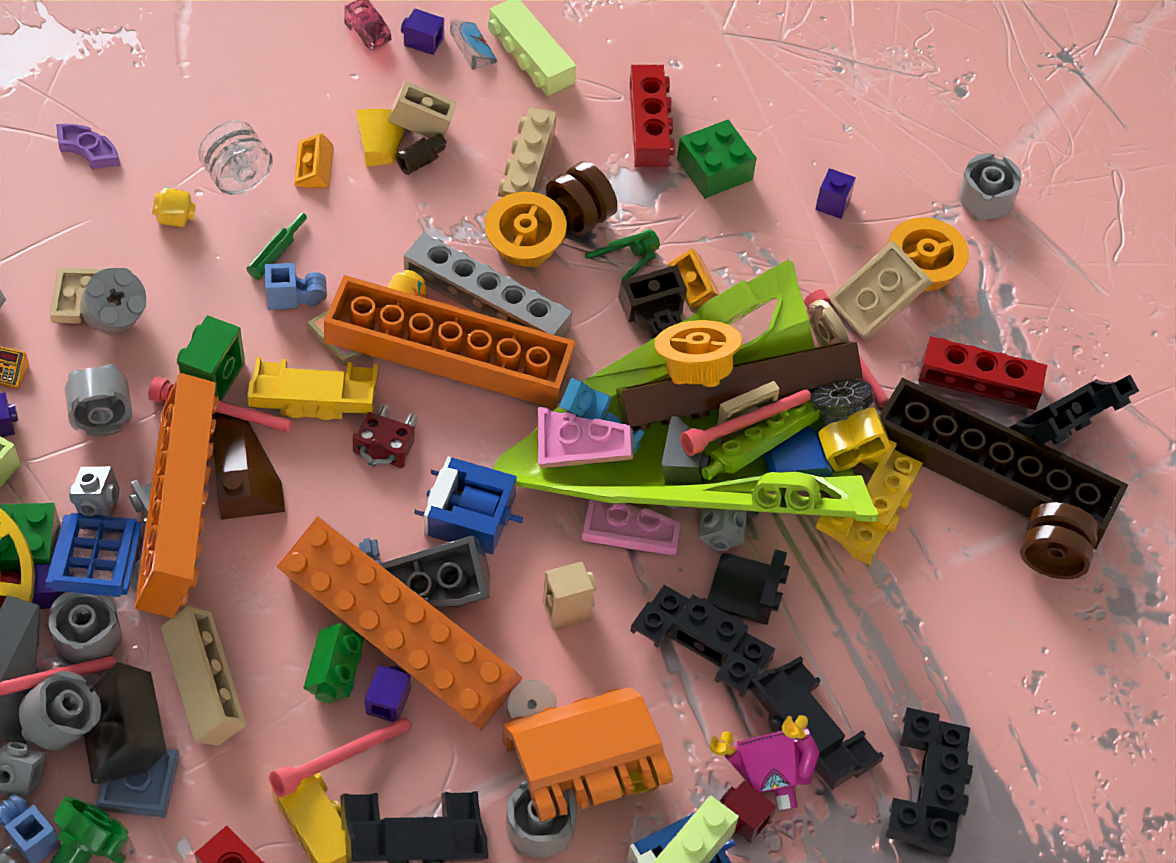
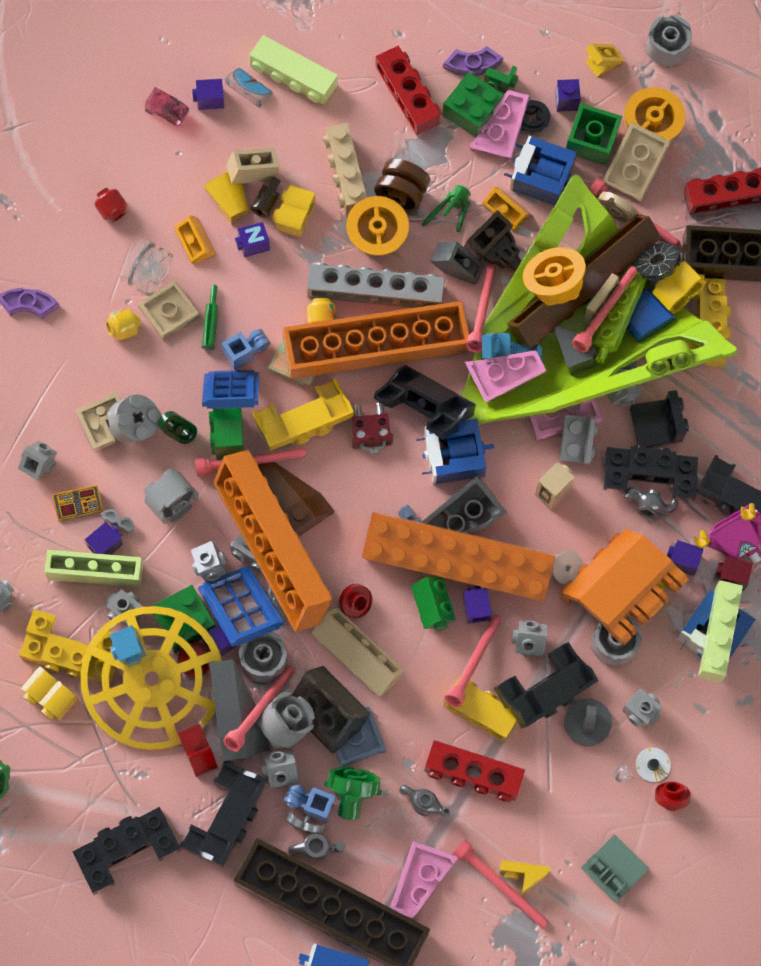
camera: 25 degrees left, 15 degrees up
none -> red head [94,188,128,222]
none -> light grey piece [101,509,134,533]
none -> tan tile [138,280,200,341]
none -> dark green plate [158,411,197,444]
none -> blue piece [202,370,259,409]
none -> dark purple brick [235,222,270,257]
none -> yellow brick [272,185,316,237]
none -> red plate [339,584,373,619]
none -> black bracket [374,365,476,439]
none -> dark grey slope [430,241,485,284]
none -> medium lavender tile [443,46,504,76]
none -> coral piece [466,265,496,352]
none -> bright pink wing [469,90,530,160]
none -> green bracket [484,66,519,93]
none -> blue piece [504,136,577,206]
none -> light grey brick [512,621,547,657]
none -> black gear [521,100,550,134]
none -> light grey bracket [559,415,598,464]
none -> green brick [566,103,623,166]
none -> yellow slope [586,43,625,77]
none -> flat silver piece [624,487,679,519]
none -> dark purple brick [667,540,704,576]

